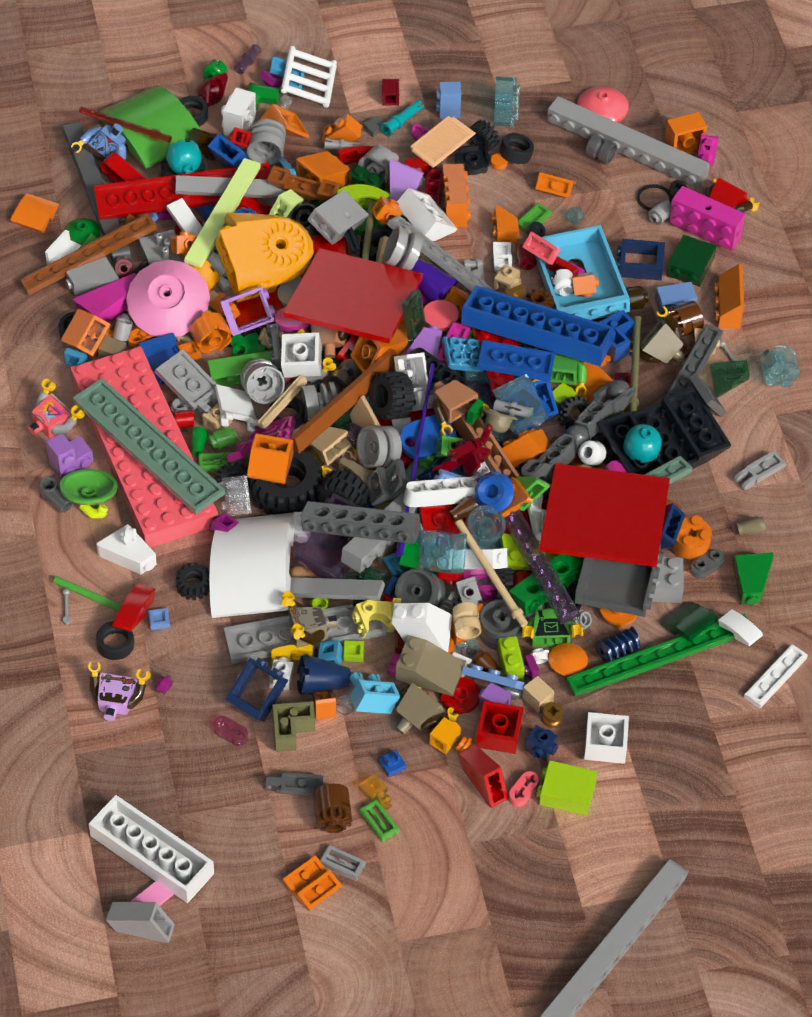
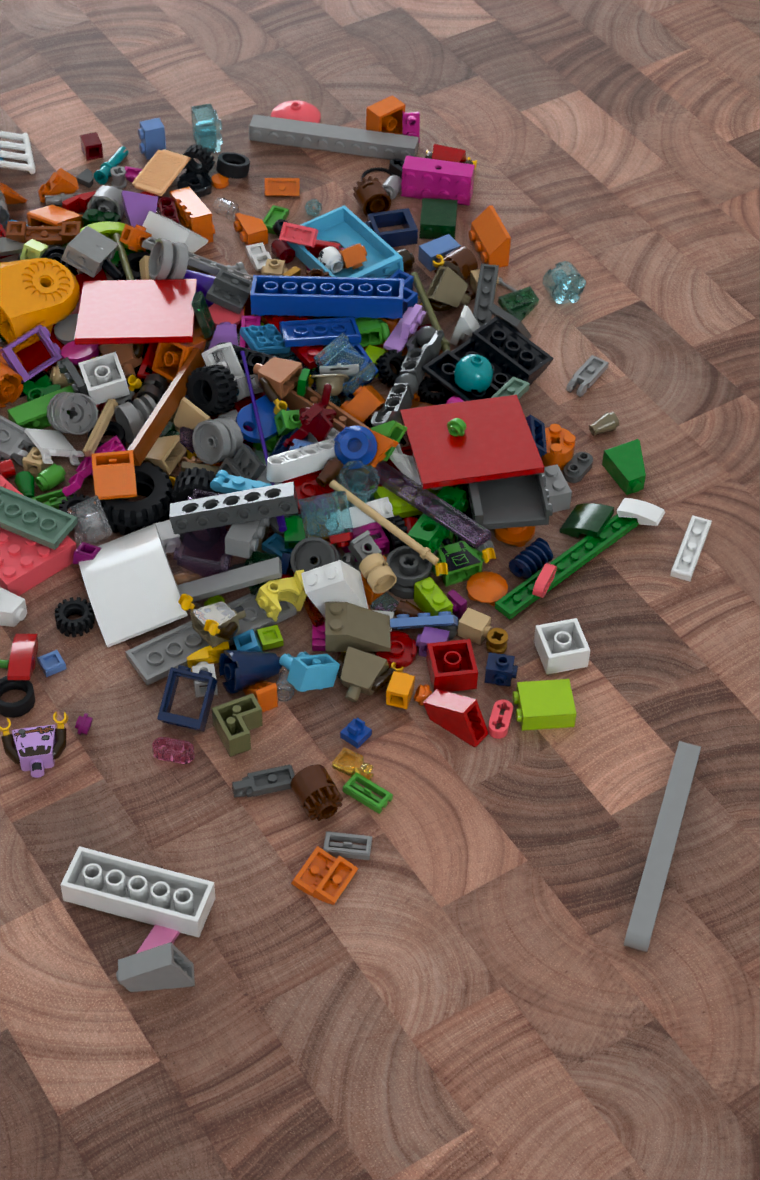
camera: 20 degrees left, 5 degrees down
white plate [530,648,549,665] -> none
white head [578,440,606,466] -> none
flat silver wheel [585,134,618,164] -> none
none -> light grey bush [110,166,127,189]
none -> dark grey slope [205,269,252,314]
none -> medium azure plate [210,470,271,494]
none -> clear brick [213,198,239,220]
none -> reddish brown gear [353,176,391,217]
none -> lavender bracket [383,304,426,353]
none -> bright green plate [447,418,466,437]
none -> white slope [450,305,480,346]
none -> coral beam [532,563,557,598]

